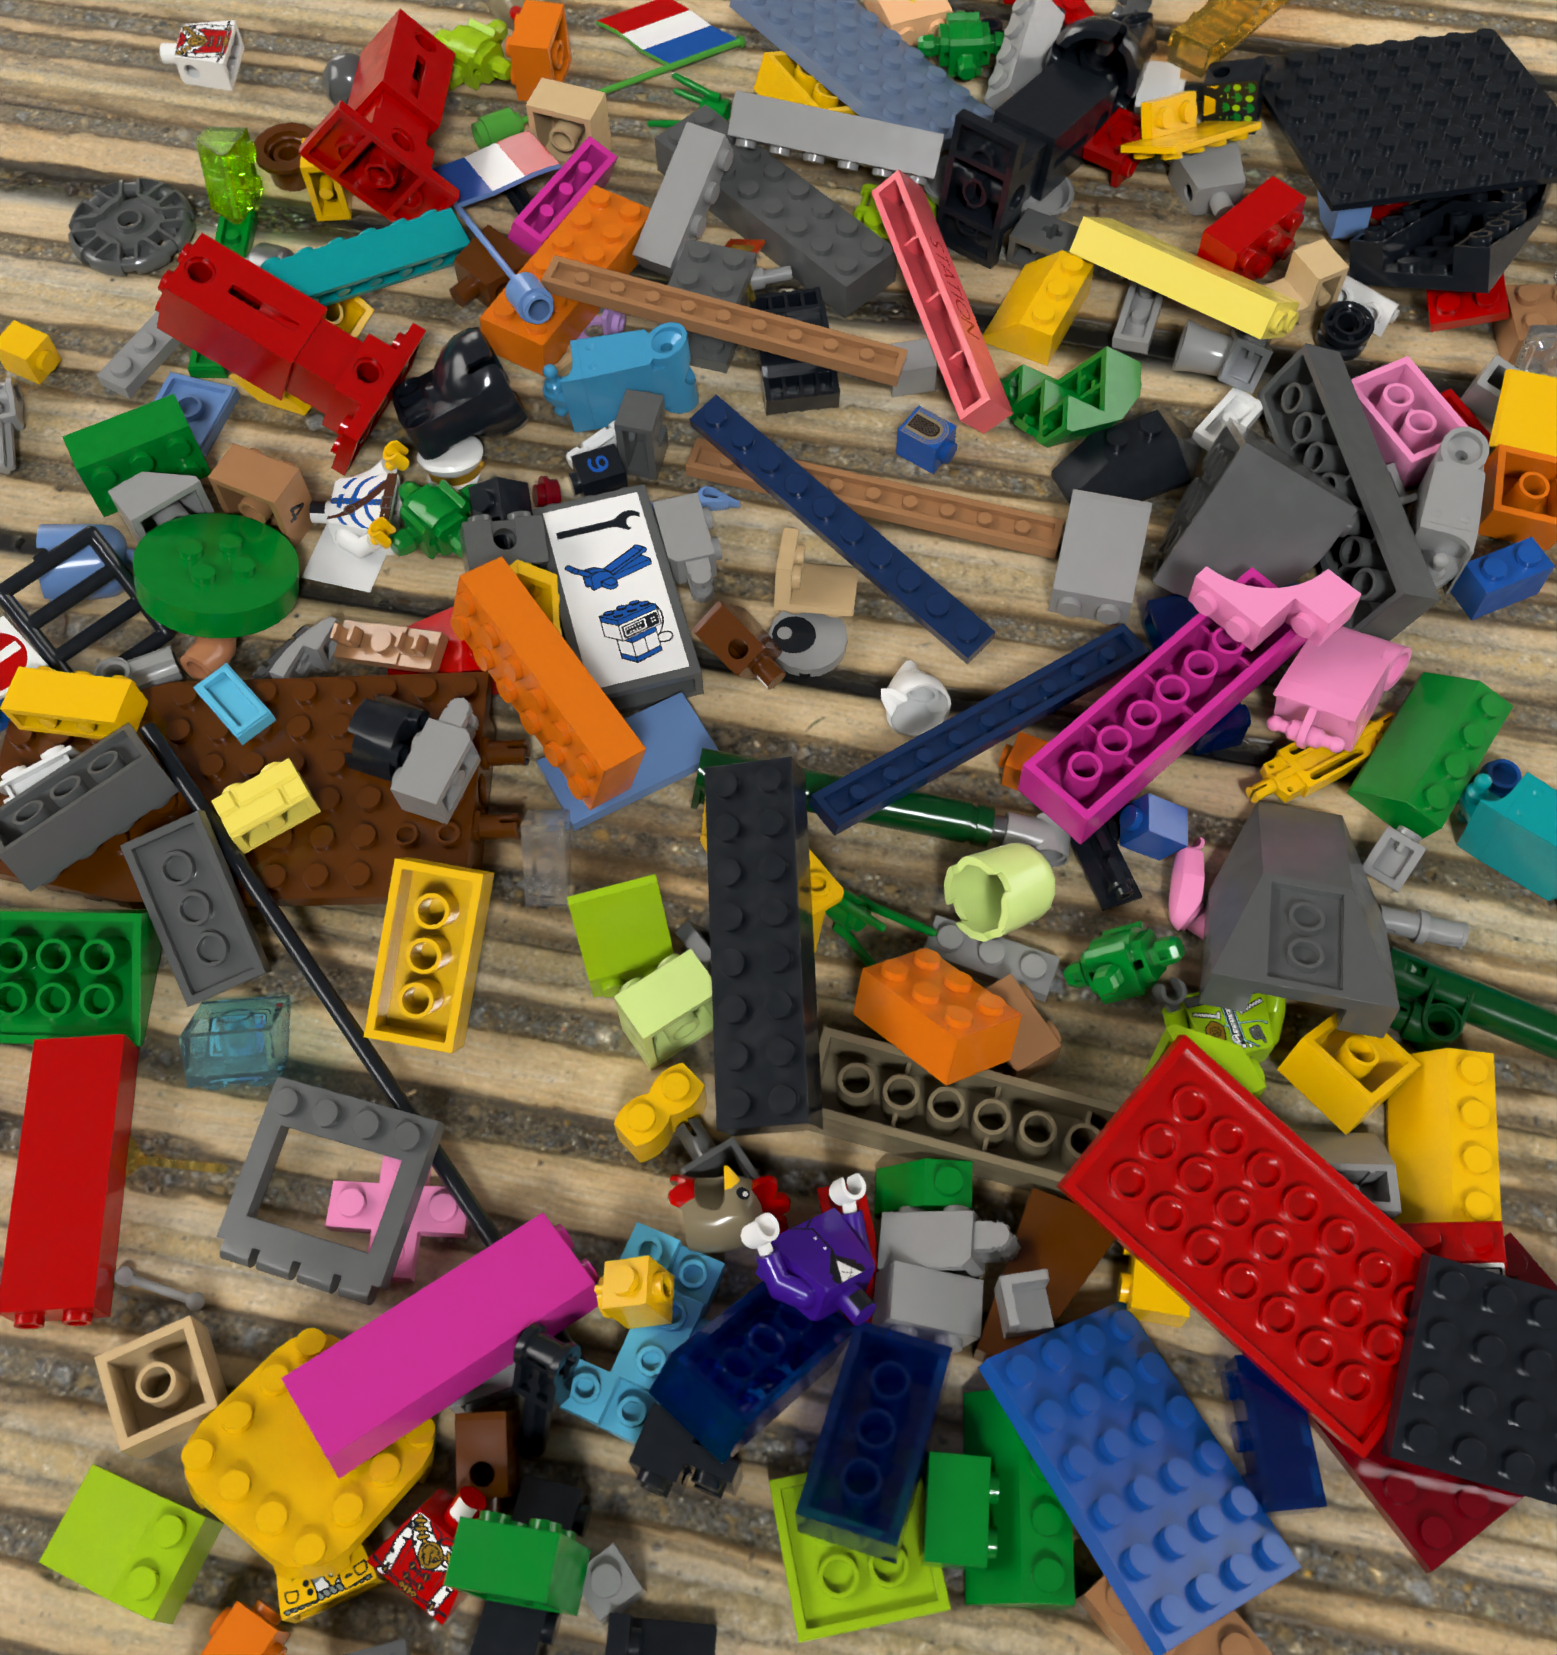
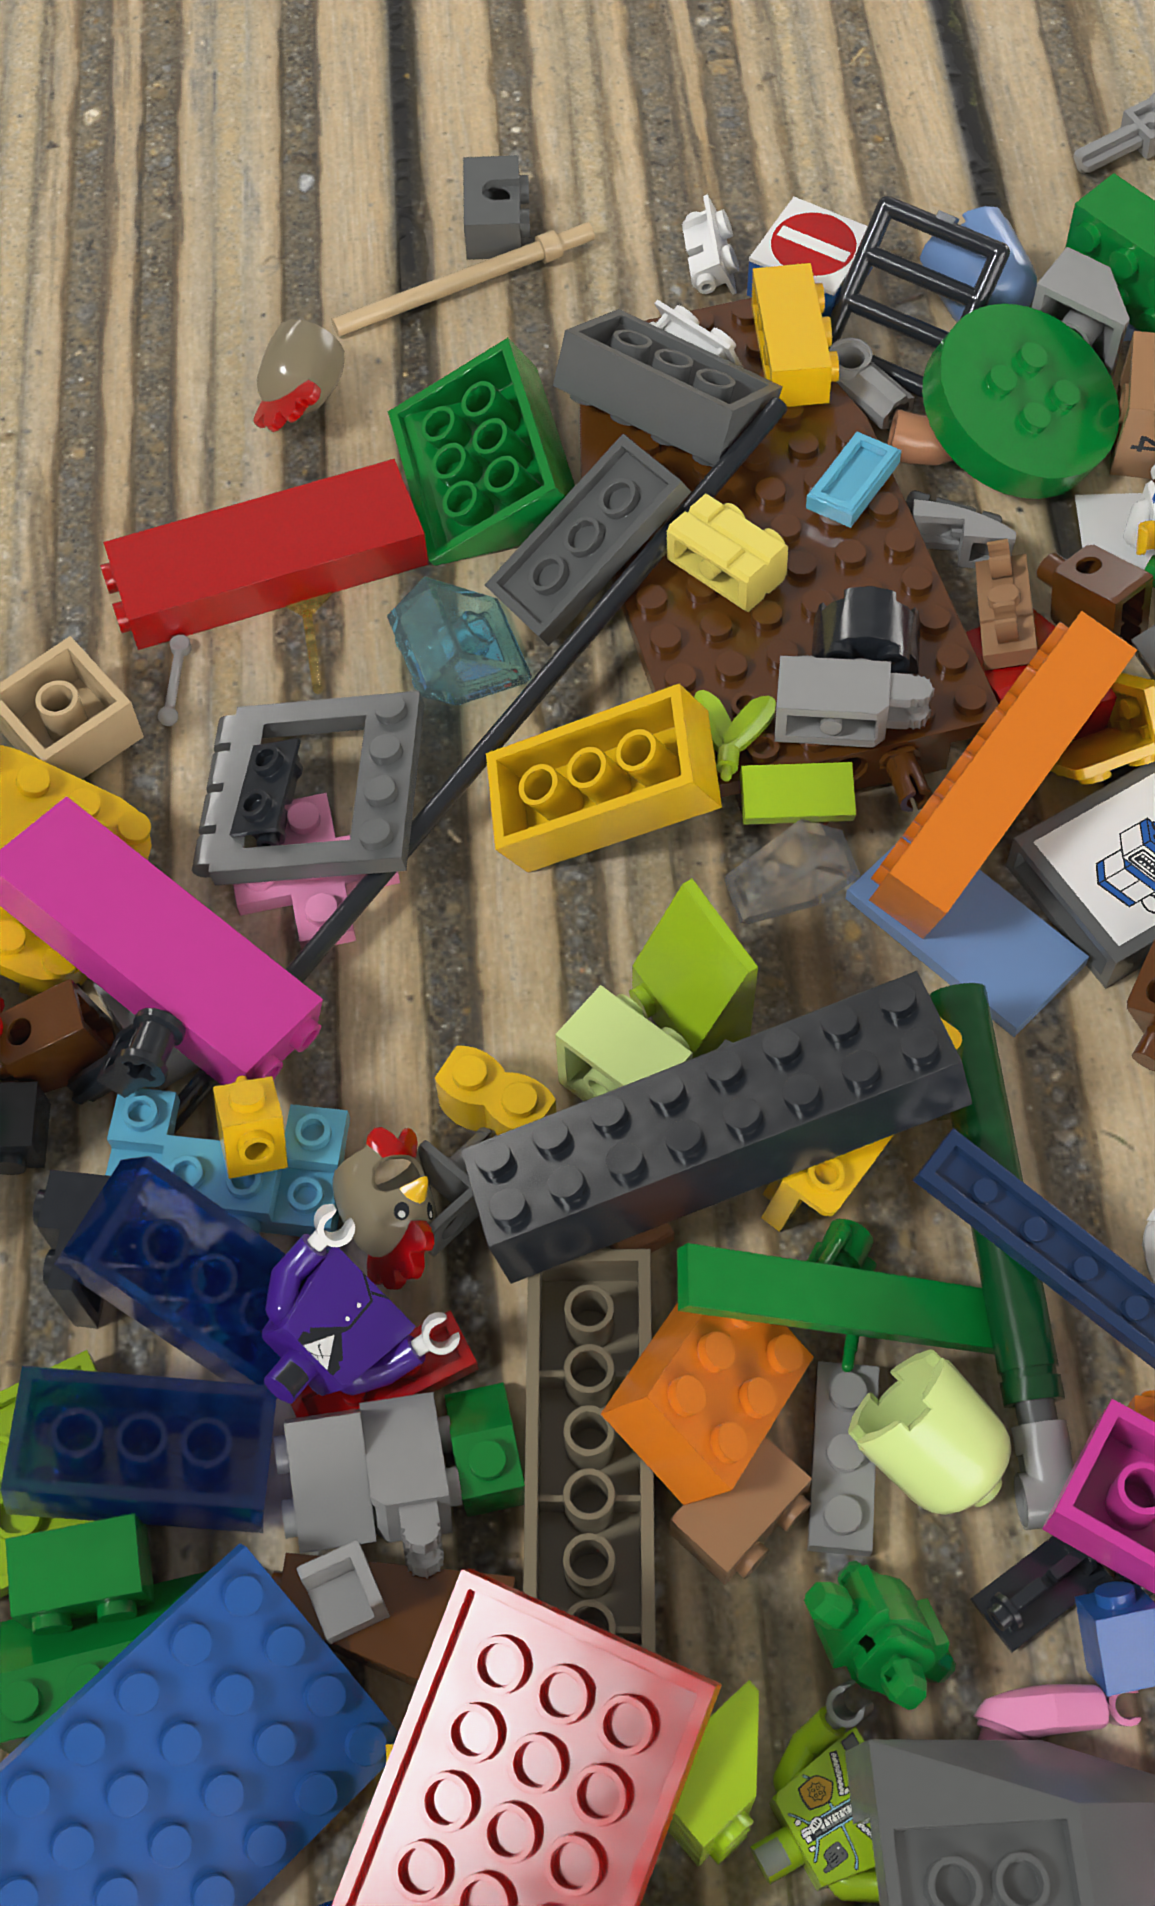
camera: 75 degrees right, 0 degrees up
none -> black hinge [230,738,303,847]
none -> green tile [677,1243,994,1355]
none -> lime piece [694,690,776,781]
none -> lime tile [740,762,856,825]
none -> reddish brown torso [1036,545,1154,646]

